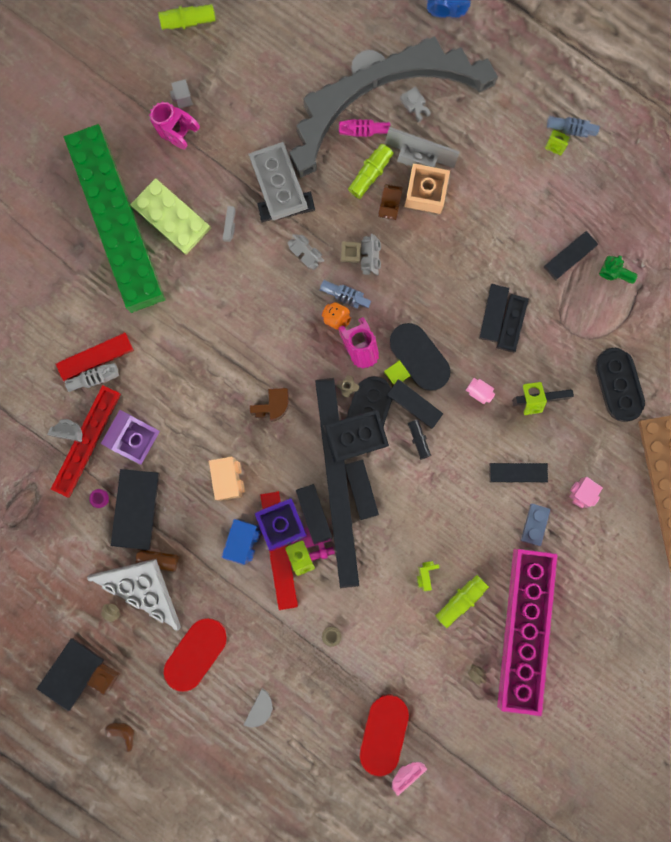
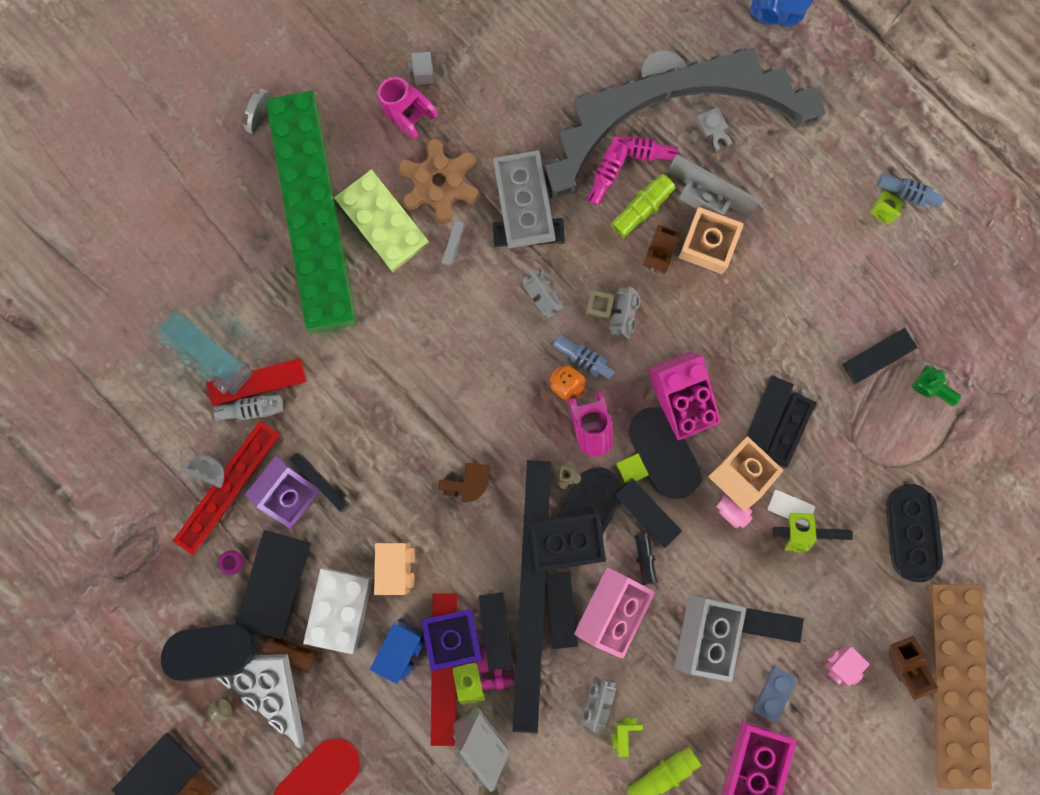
camera: 15 degrees right, 0 degrees up
none -> clear light blue brick [156,310,253,395]
none -> black tile [161,624,255,682]
none -> light grey tile [243,88,272,134]
none -> black tile [290,453,350,512]
none -> white brick [303,568,373,654]
none -> medium nougat plate [398,139,480,224]
none -> light grey slope [453,705,509,792]
none -> bright pink slope [574,567,656,659]
none -> light grey hinge [582,676,617,732]
none -> dark pink hinge [586,140,629,206]
none -> dark pink slope [647,352,721,440]
none -> light grey slope [674,594,747,682]
none -> light nougat brick [708,436,784,511]
none -> white sticker [768,490,815,527]
none -> reddish brown brick [889,635,938,700]

